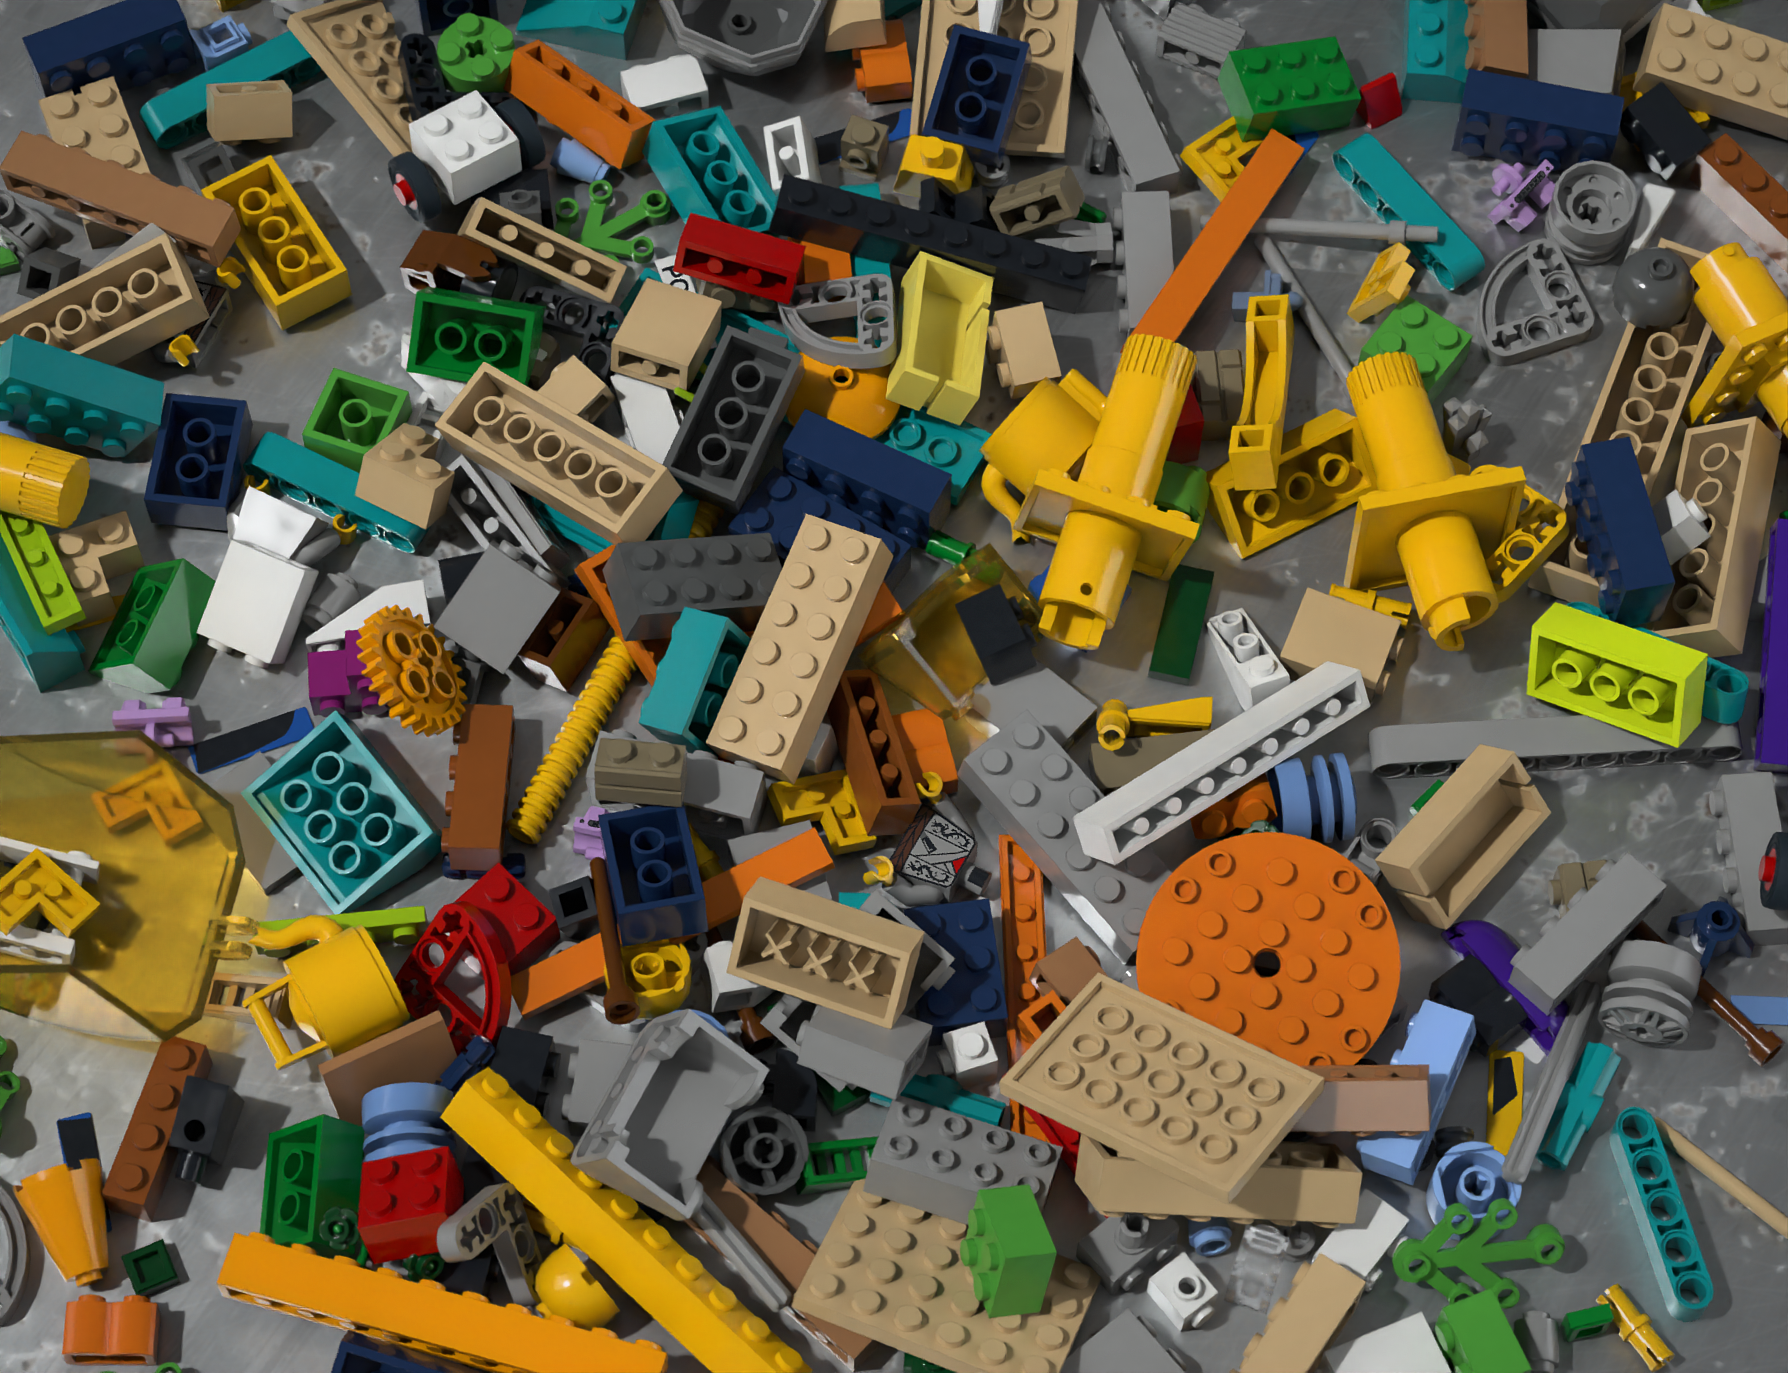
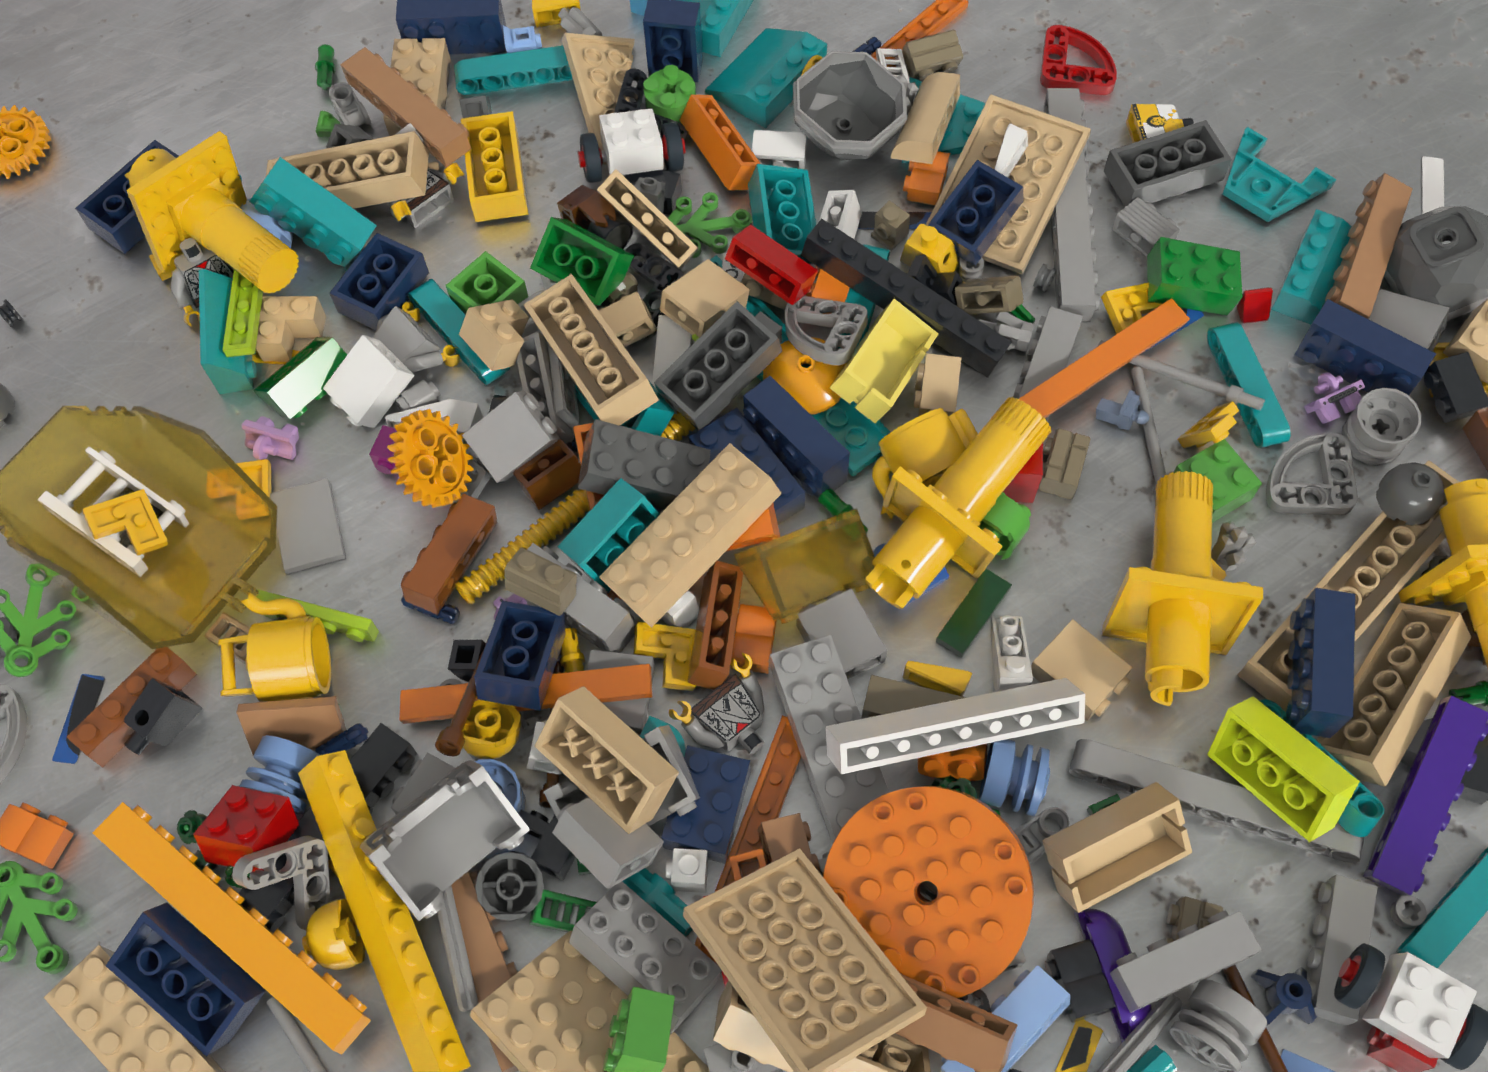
camera: 25 degrees right, 0 degrees up
light orange cone [13,1158,109,1288] -> none
dark green tile [121,1239,180,1297] -> none
black sticker [188,707,314,774] -> none
tan brick [206,80,293,145] -> none
teal slope [241,710,442,914] -> none
green slope [260,1114,365,1260] -> none
red beam [394,901,512,1056] -> none
red brick [443,862,561,980] -> none
light blue cone [550,137,611,184] -> none
black brick [954,584,1038,685] -> none
yellow pin [1096,699,1130,751] -> none
yellow slope [1206,408,1378,559] -> none
yellow arch [1228,294,1295,491] -> none
yellow pin [1329,583,1412,629] -> none
yellow beam [1469,465,1570,603] -> none
white slope [1624,183,1675,261] -> none
white brick [1652,489,1711,565] -> none

